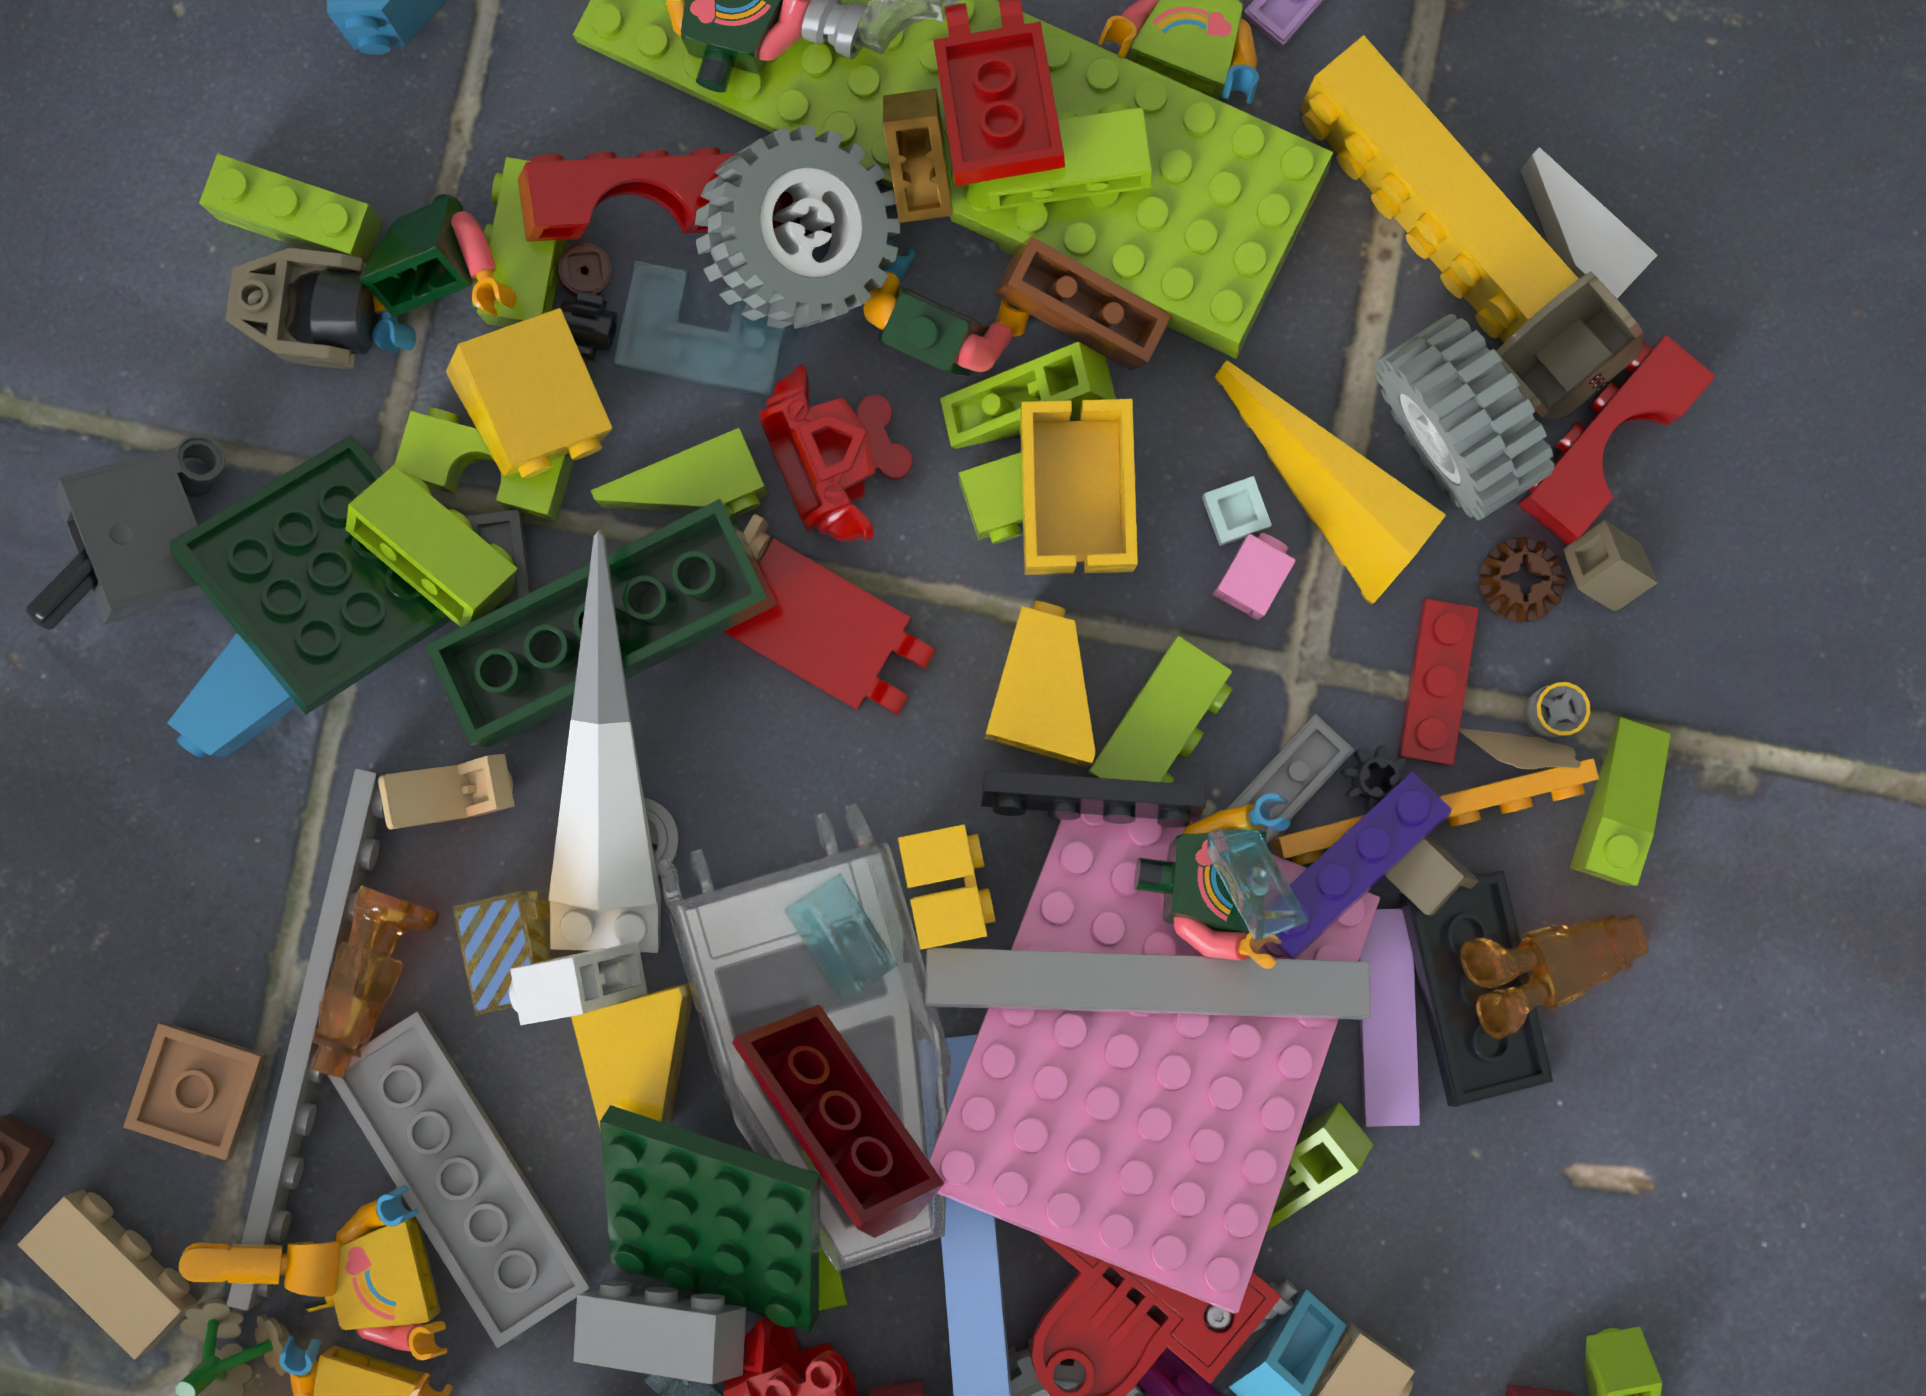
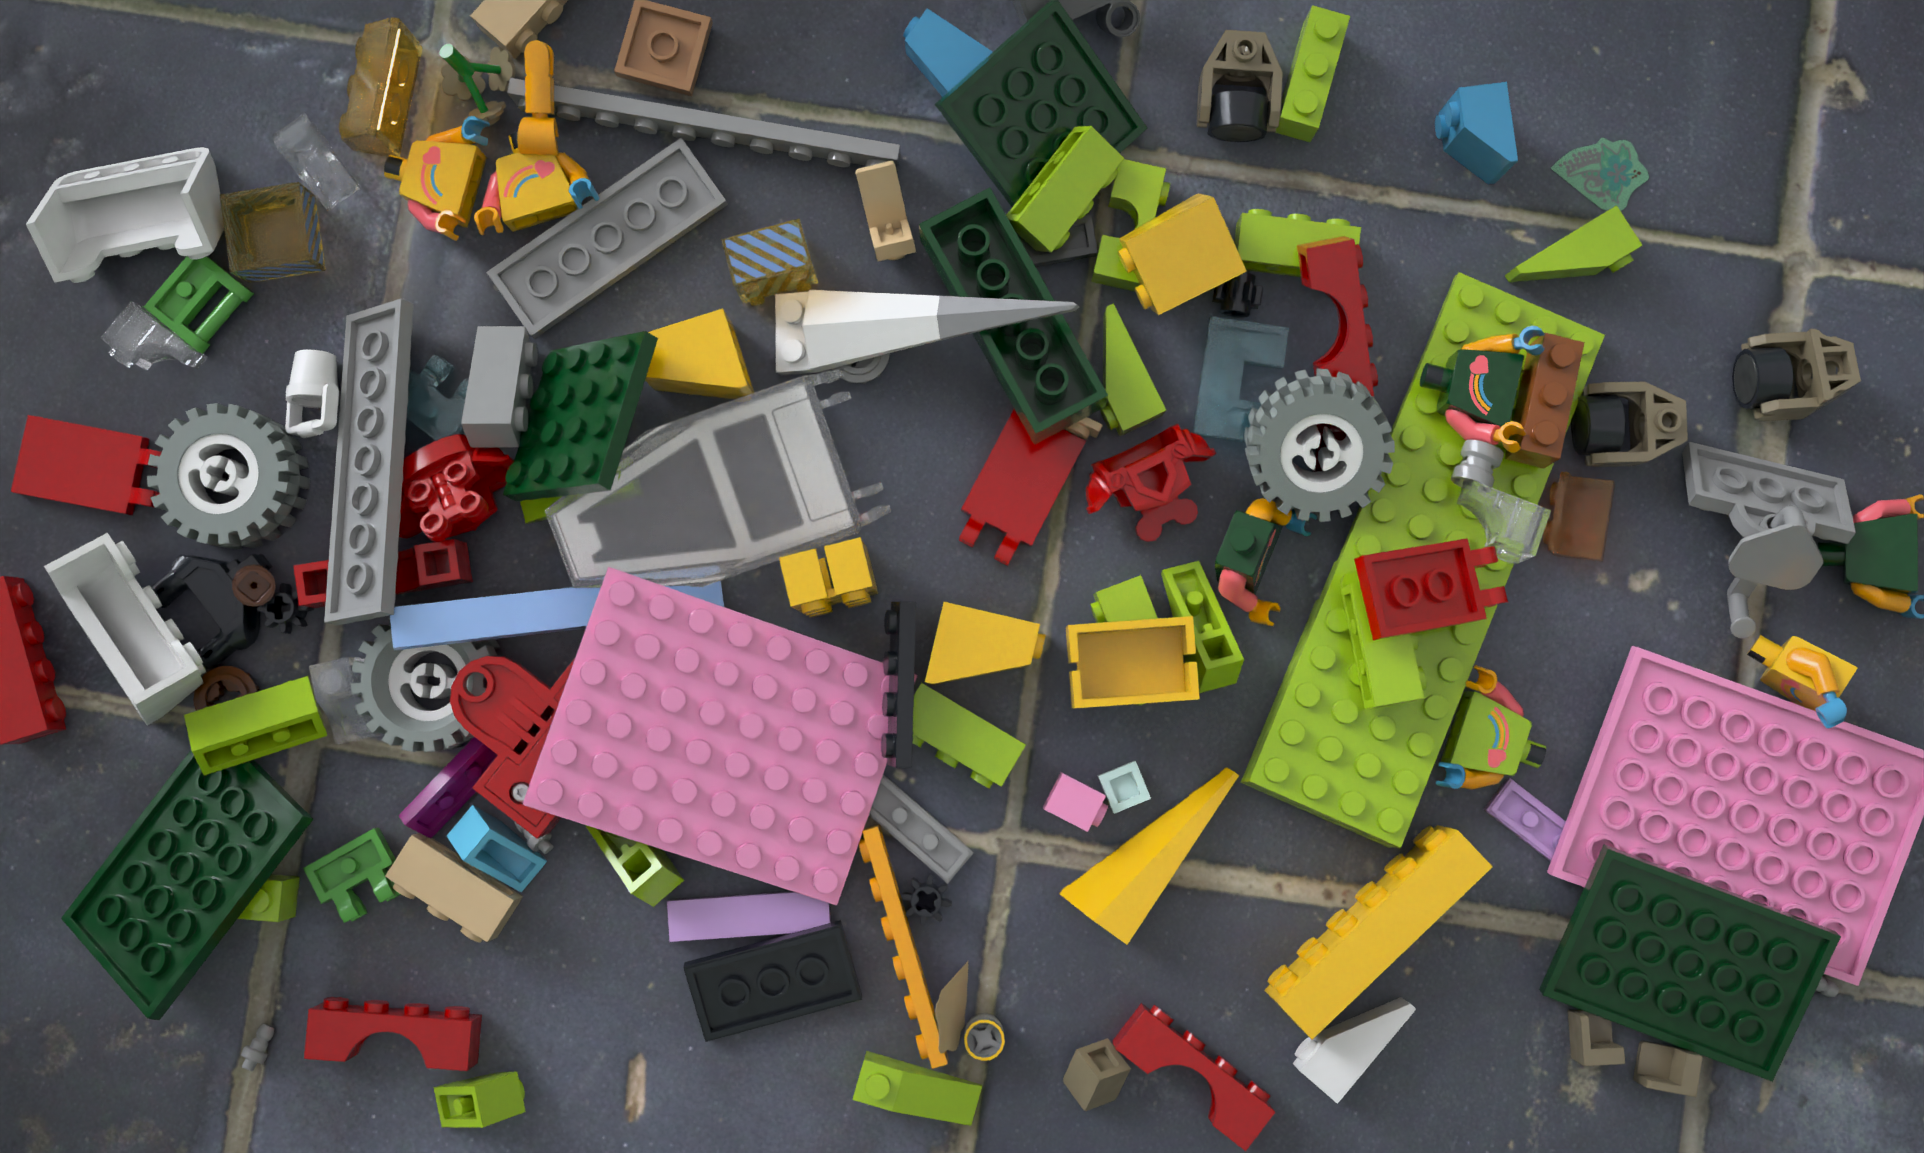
camera: 90 degrees right, 0 degrees up
clear orange piece [311,885,440,1078] -> none
dark green torso [359,194,516,354] -> none
white slope [509,942,648,1025] -> none
reddish brown tile [558,242,612,297] -> none
dark red slope [732,1004,944,1238] -> none
clear light blue slope [785,873,898,999] -> none
pearl gold arch [883,88,953,223] -> none
light grey tile [925,948,1371,1020] -> none
dark orange brick [993,237,1172,370] -> none
torso [1134,793,1291,969] -> none
clear light blue slope [1207,830,1307,941] -> none
dark purple plate [1260,771,1452,959] -> none
light grey wheel [1375,314,1554,520] -> none
dark tan panel [1385,836,1479,916] -> none
red plate [1397,599,1479,766] -> none
clear orange piece [1461,915,1648,1039] -> none
reddish brown gear [1479,536,1567,622] -> none
dark tan piece [1496,271,1643,420] -> none

